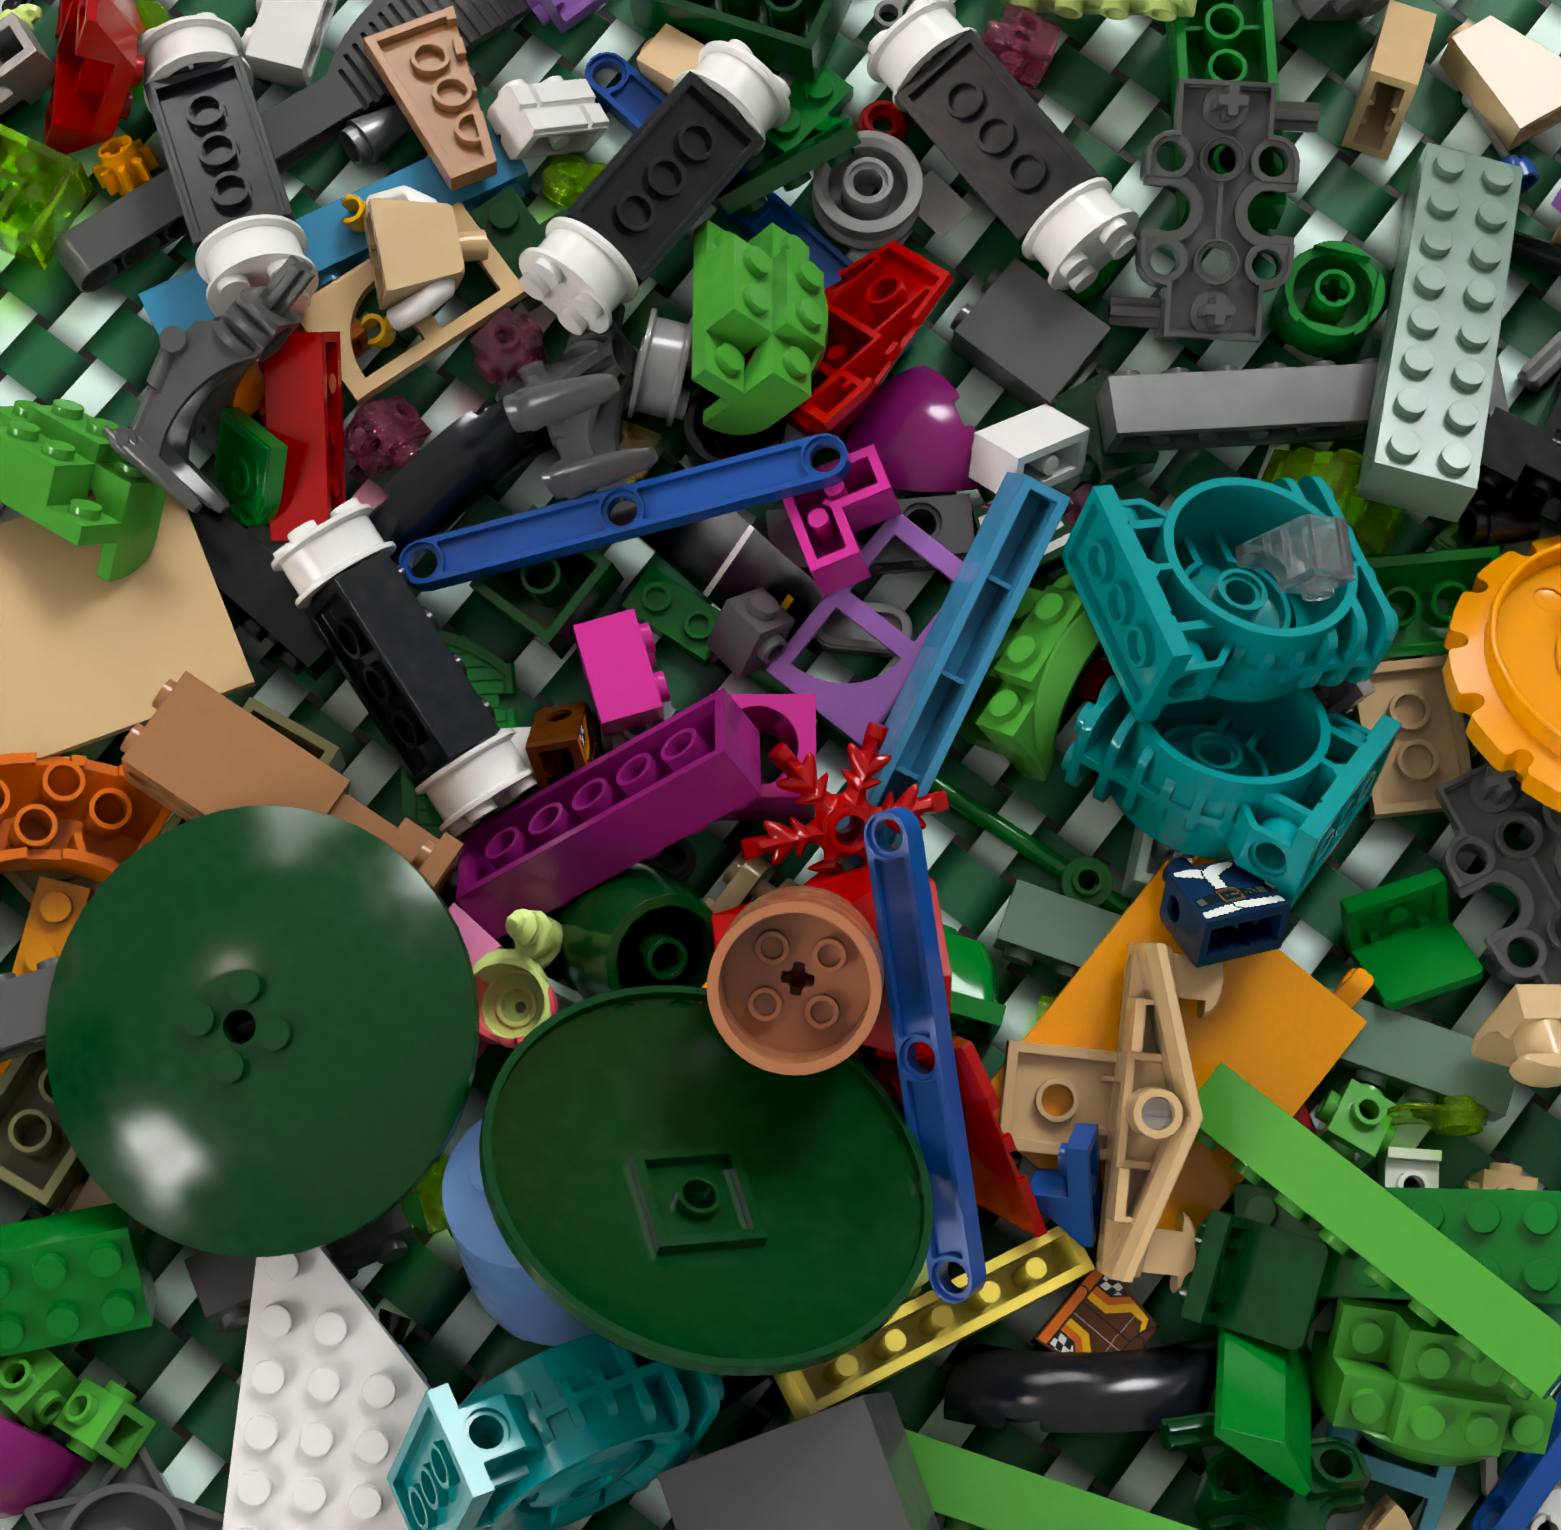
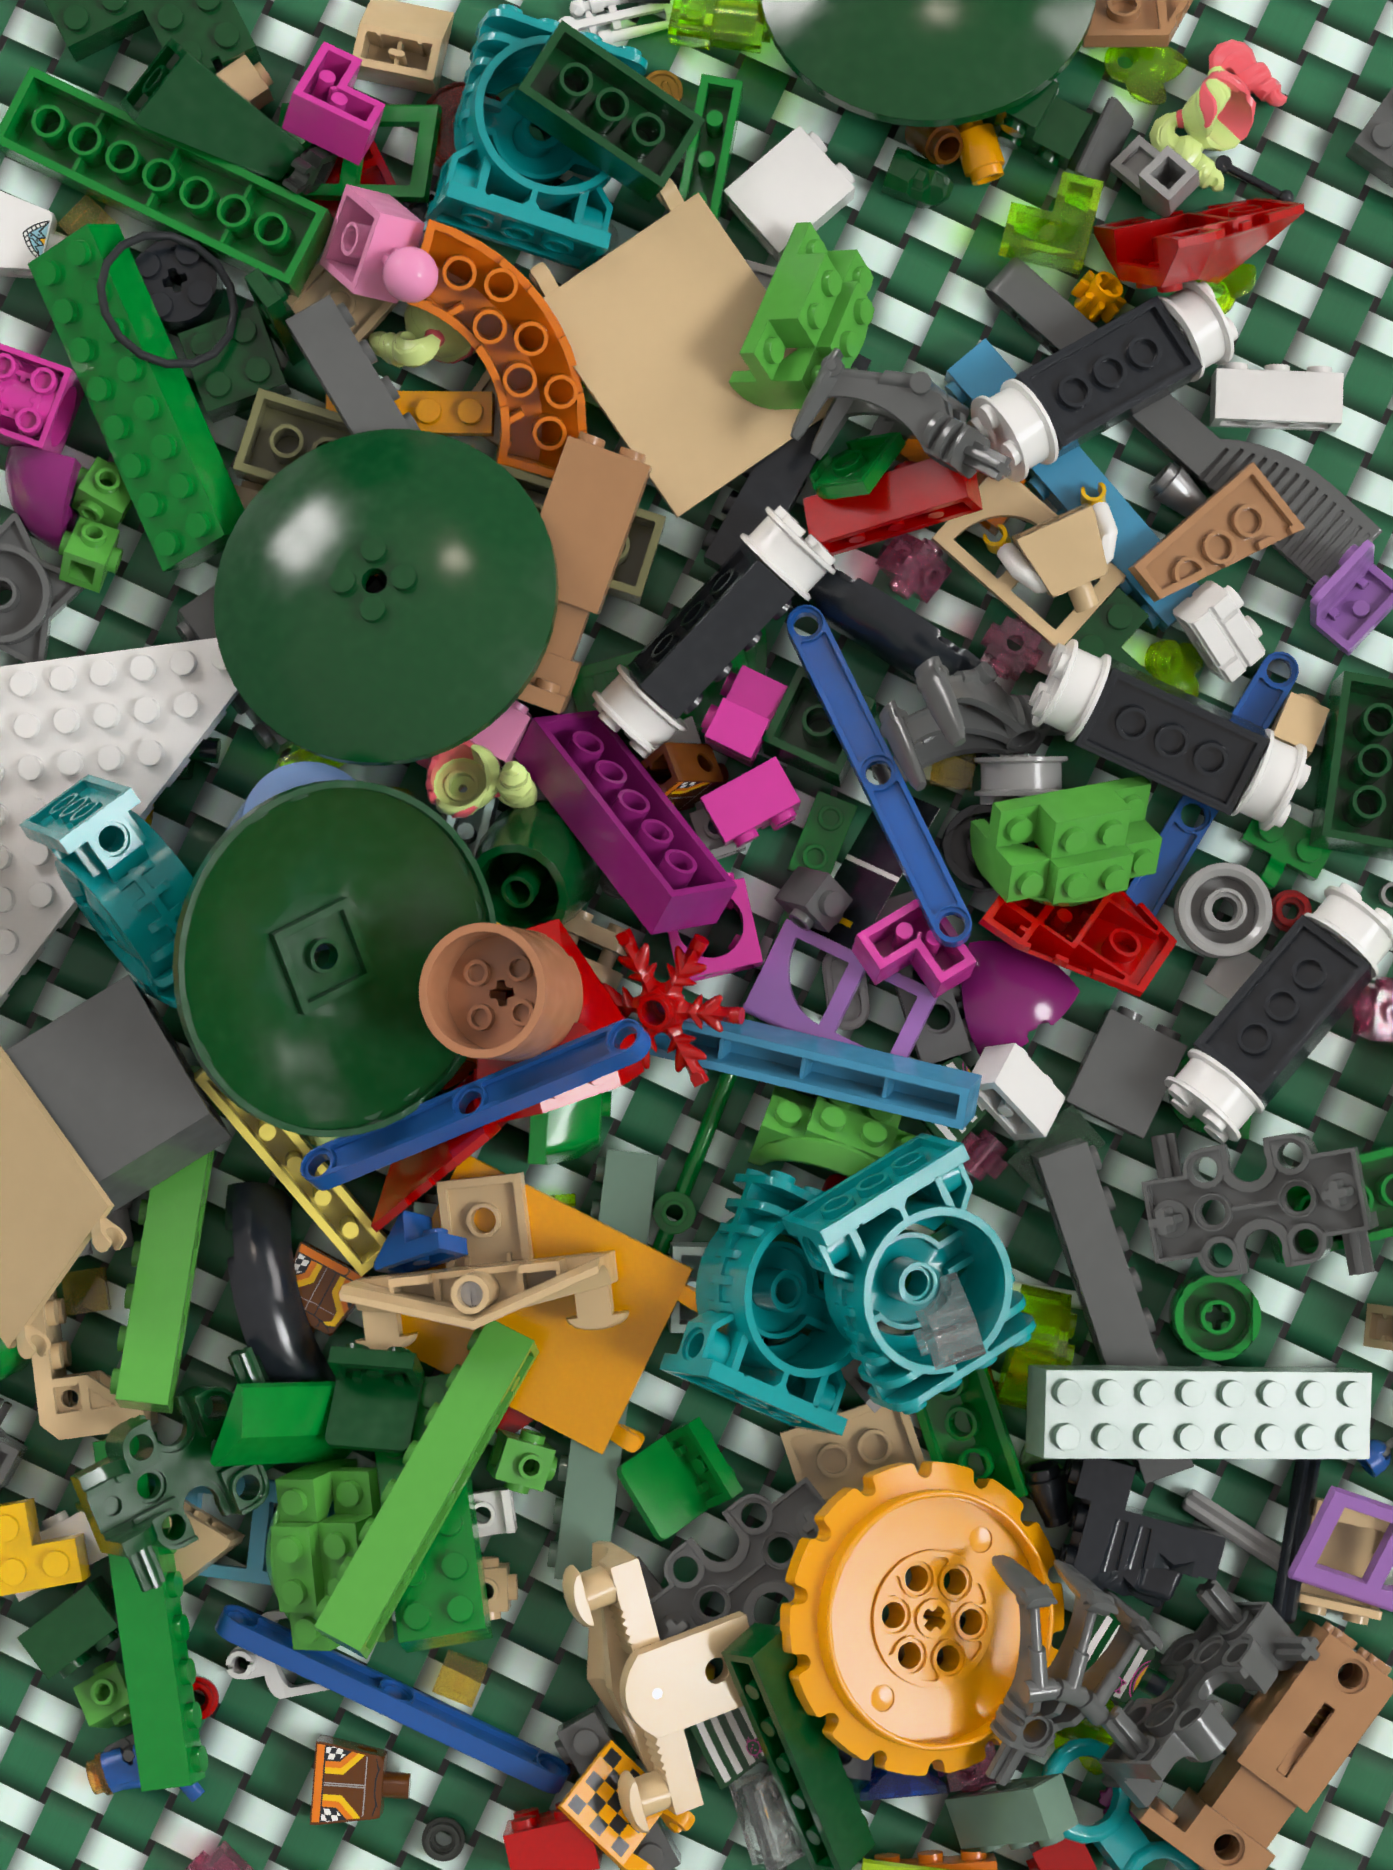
camera: 85 degrees right, 10 degrees up
dark green plate [718,117,861,216] -> none
dark blue torso [1159,857,1292,968] -> none
clear neon green plate [1387,1095,1488,1137] -> none
none -> dark pink brick [701,665,788,767]

